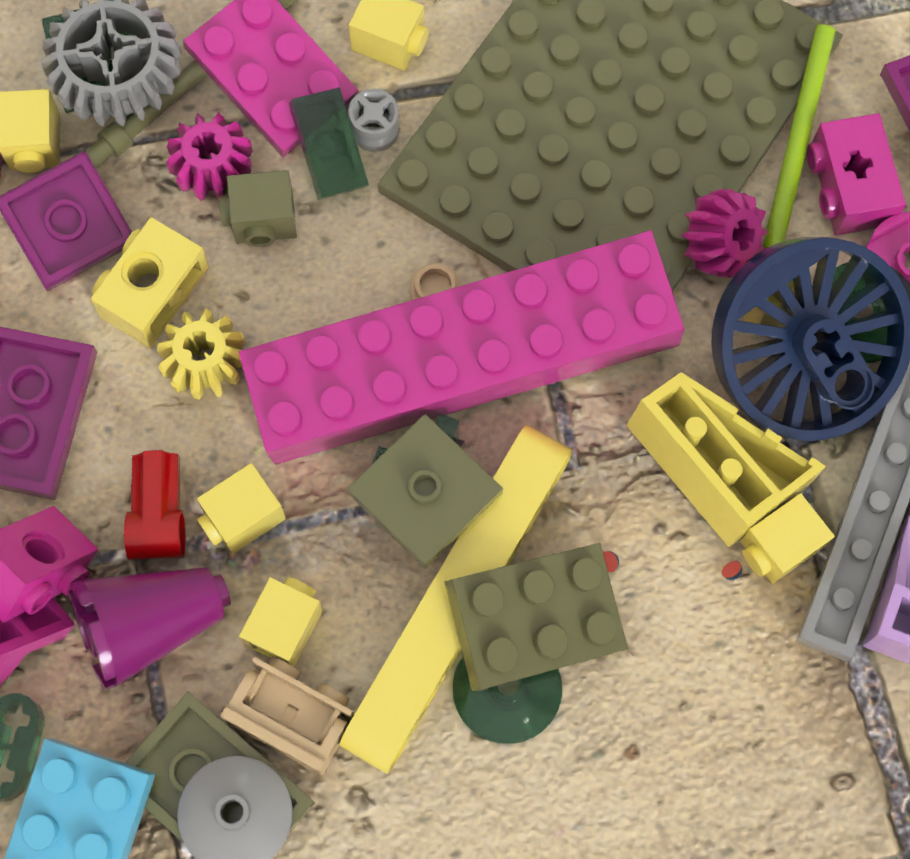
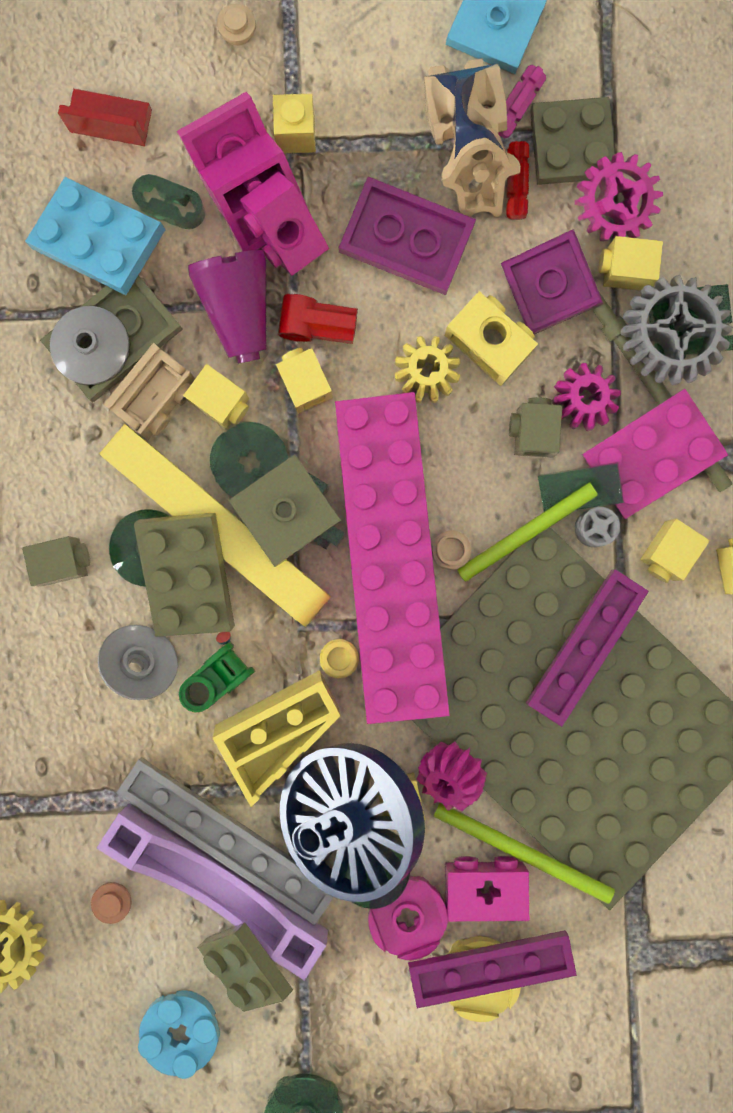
camera: 100 degrees right, 15 degrees up
coral piece [722,561,742,580] -> none
light yellow brick [740,493,835,584] -> none
none -> olive brick [22,536,90,586]
none -> light grey dish [98,625,178,700]
none -> green piece [179,641,255,713]
none -> clear green plate [210,422,289,497]
none -> light yellow tile [320,639,359,678]
none -> lime bar [457,482,598,582]
none -> magenta plate [526,569,649,727]

